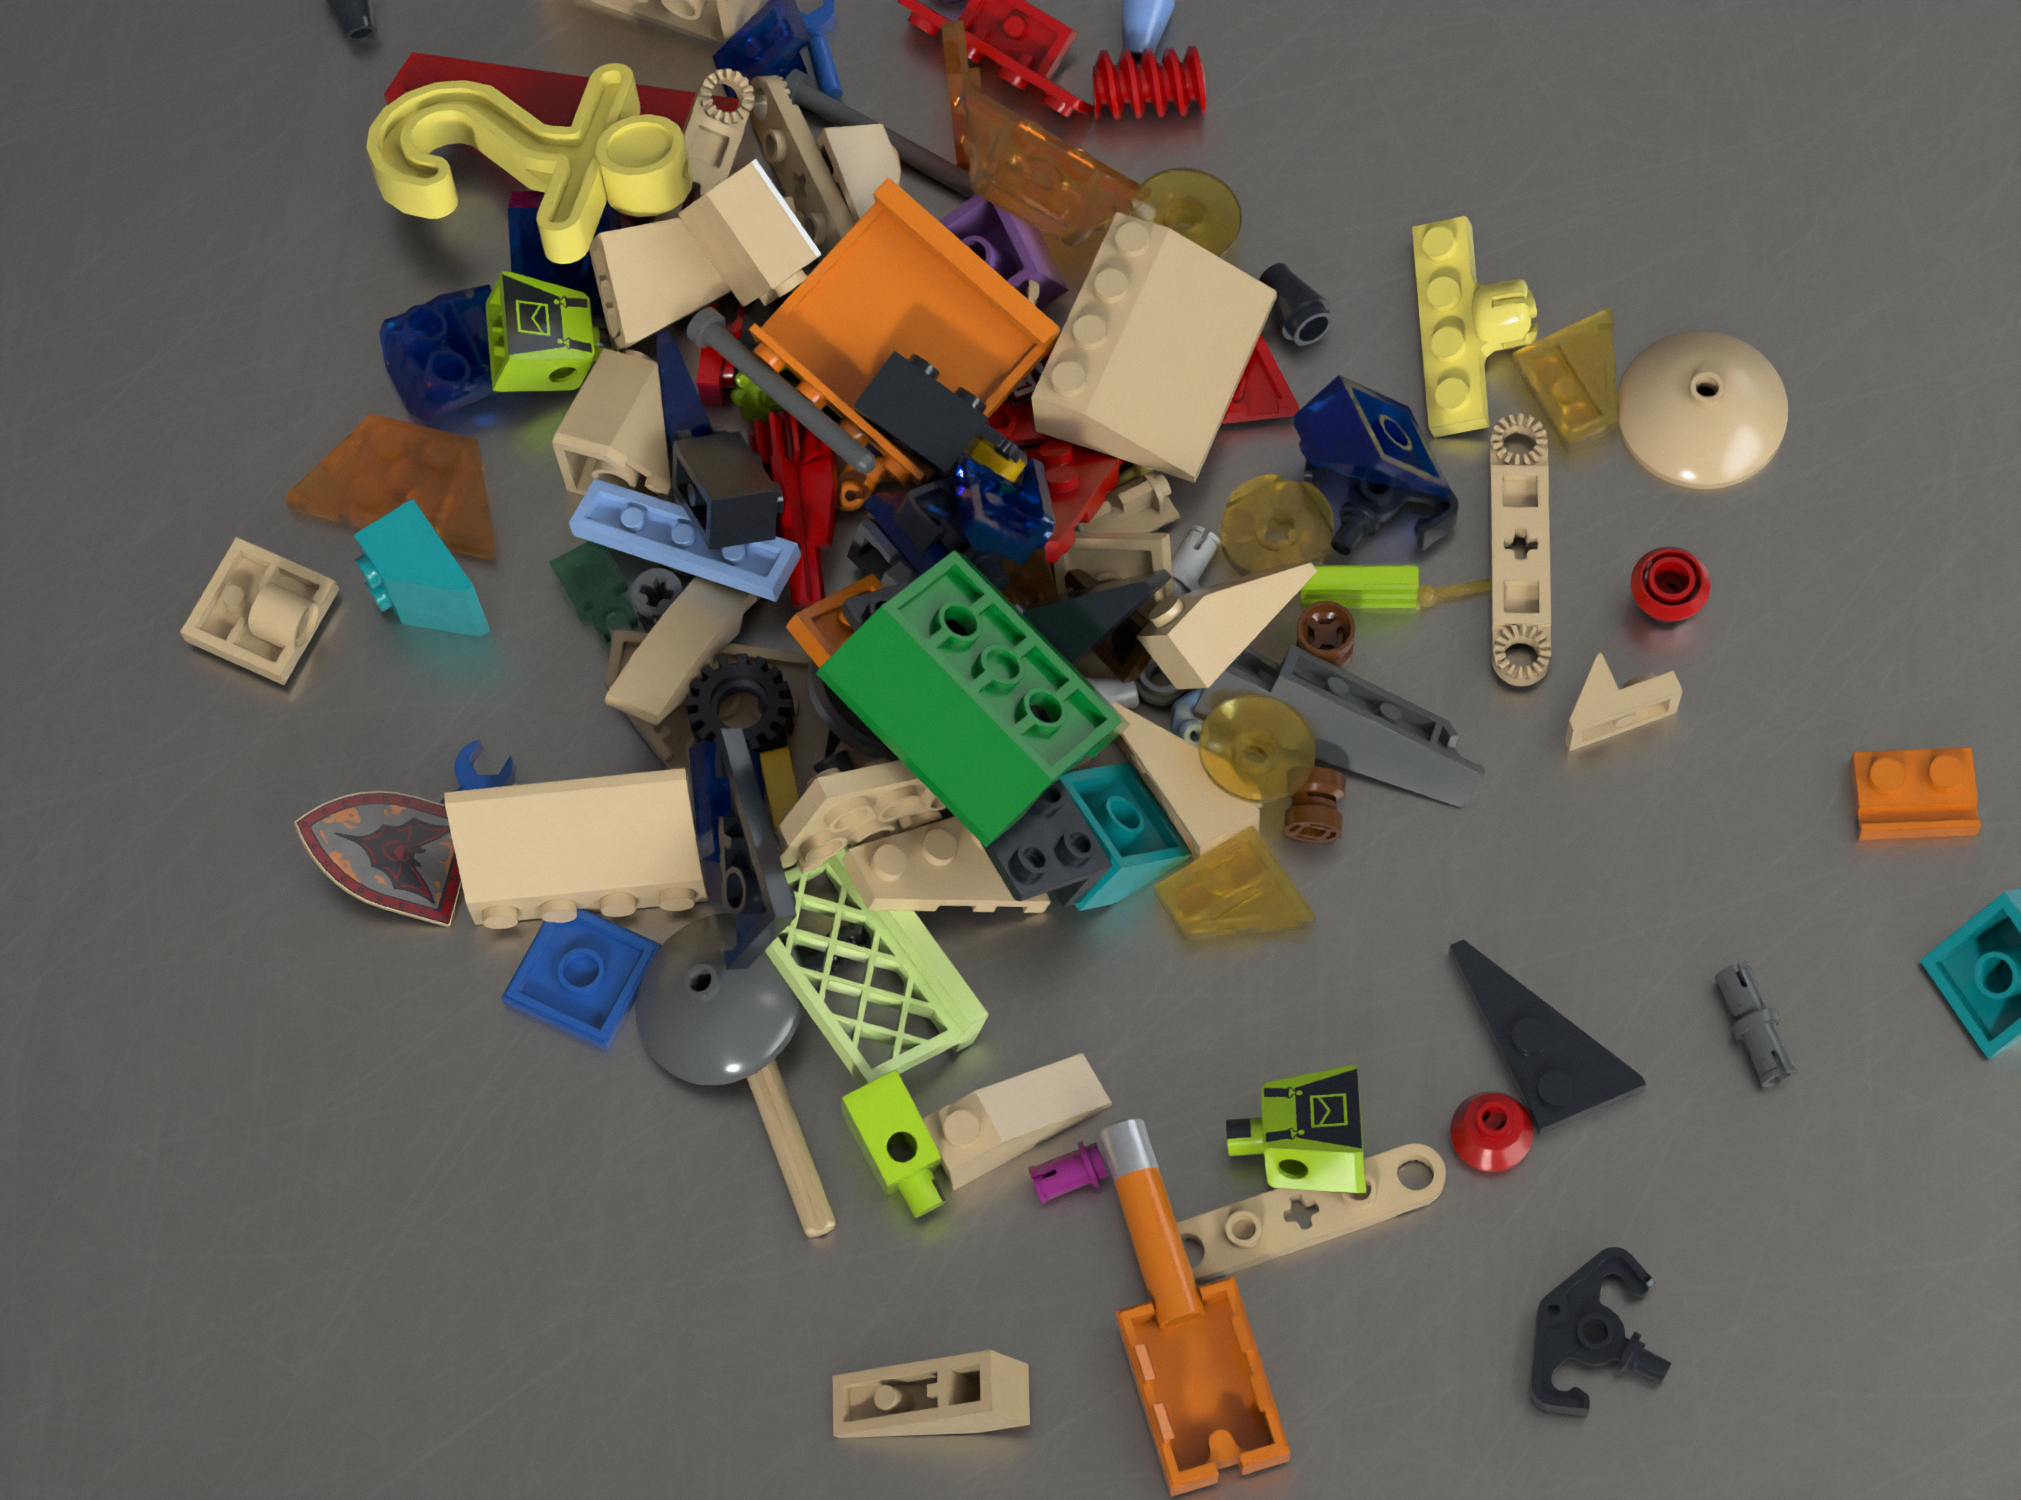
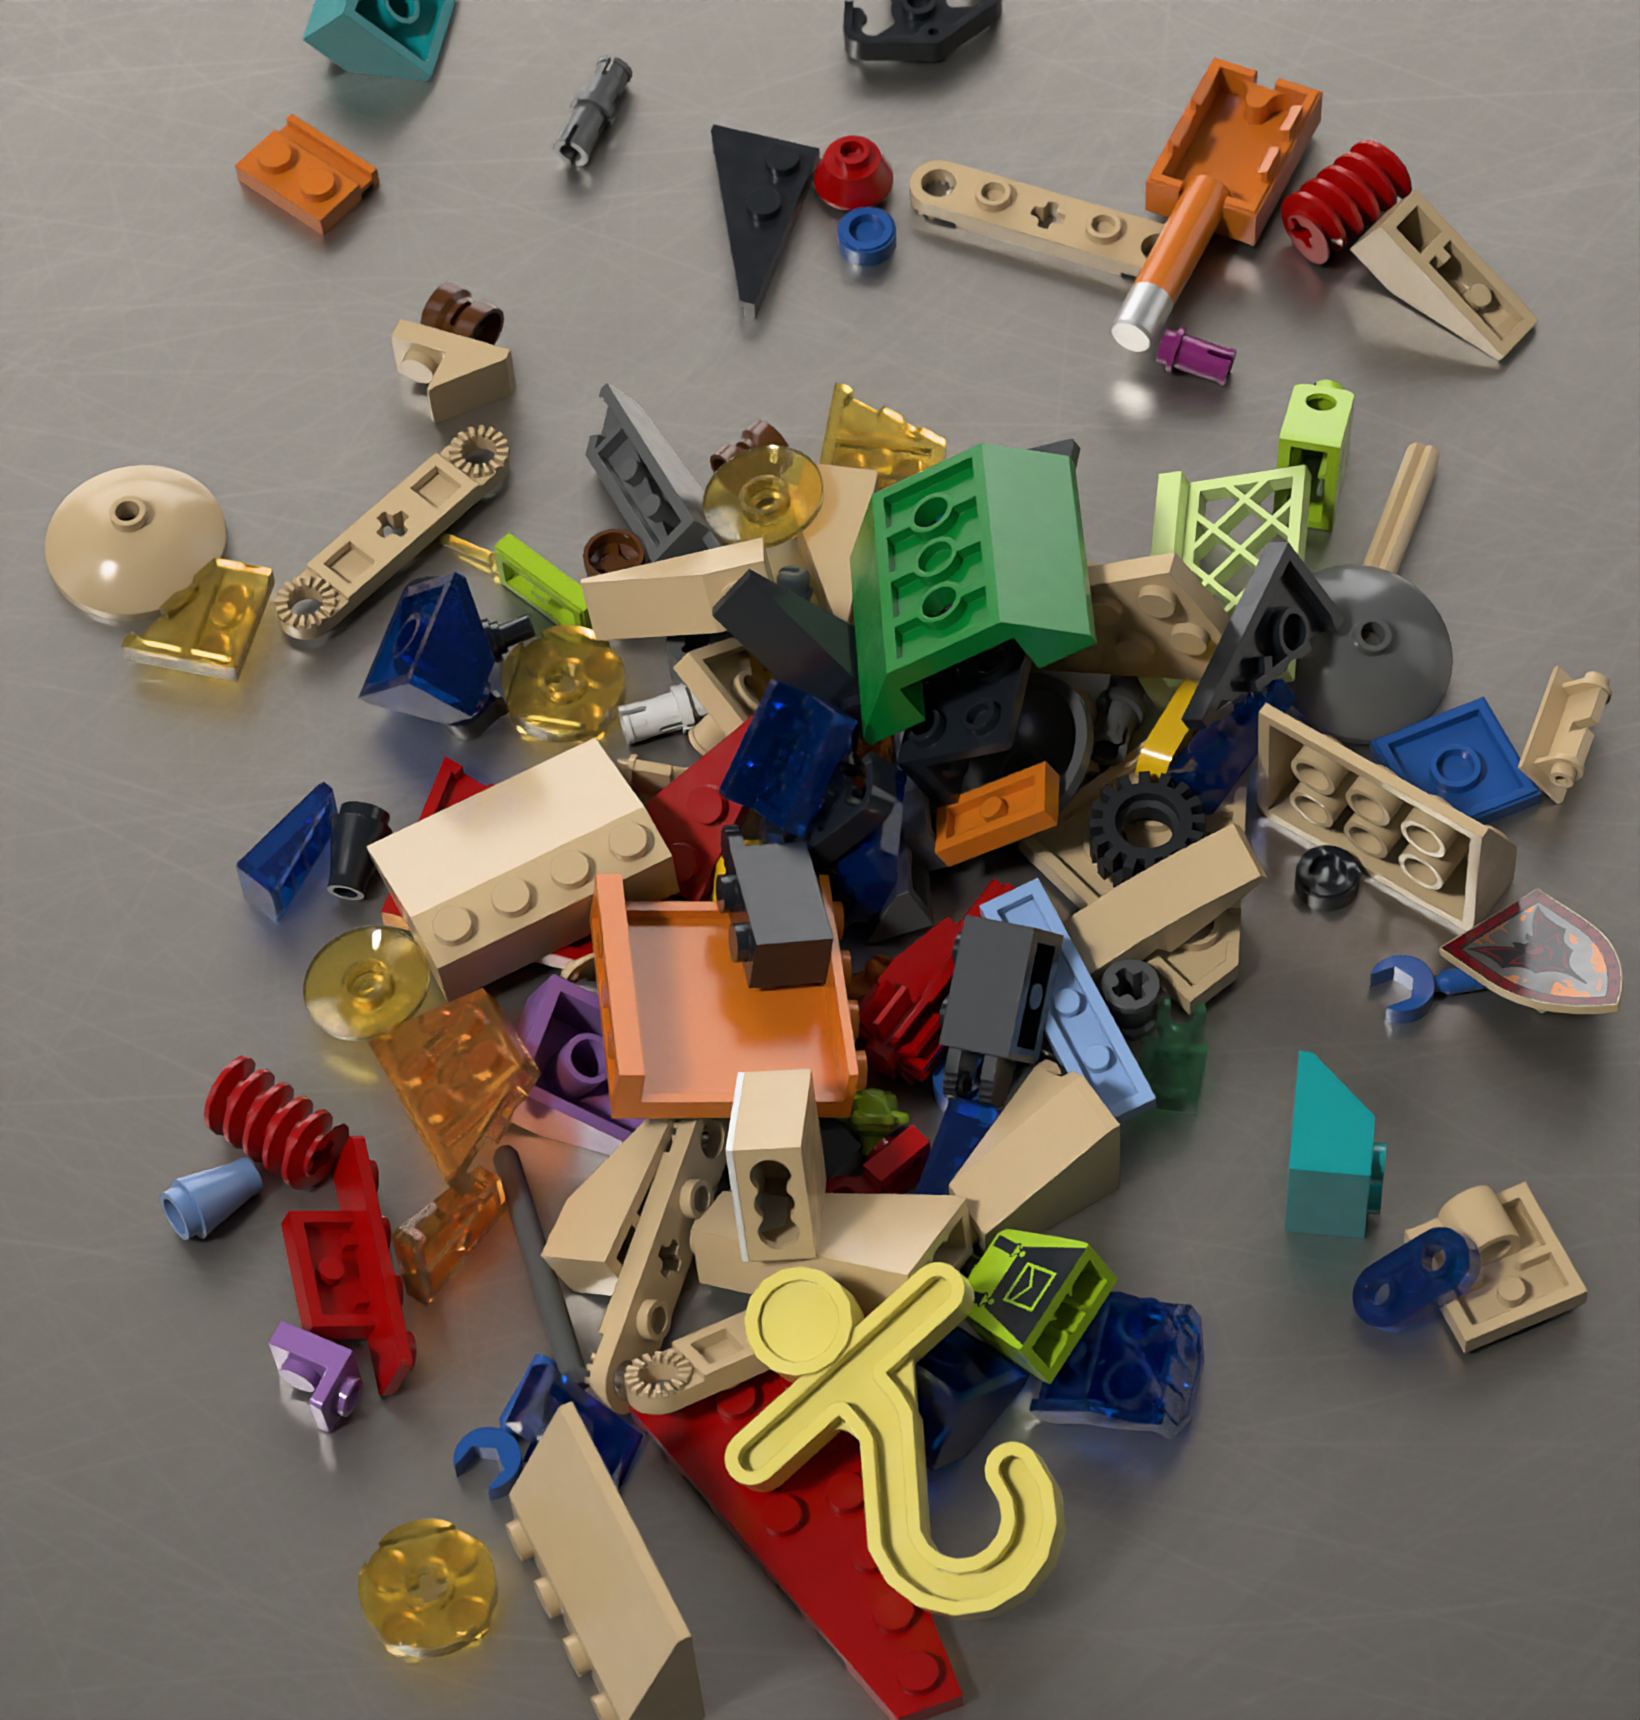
camera: 140 degrees left, 10 degrees down
clear orange wing [285,413,497,561] -> none
dark grey bar [687,307,876,474] -> none
tan slope [922,1053,1112,1191] -> none
lime torso [1226,1065,1366,1193] -> none
light yellow plate [1412,216,1538,438] -> none
red cone [1630,546,1711,623] -> none
none -> clear blue slope [236,781,338,922]
none -> reddish brown wheel [420,281,504,345]
none -> blue tile [837,207,897,266]
none -> red piece [1281,139,1412,265]
none -> clear blue plate [1352,1227,1481,1332]
none -> tan hinge [1518,666,1612,804]

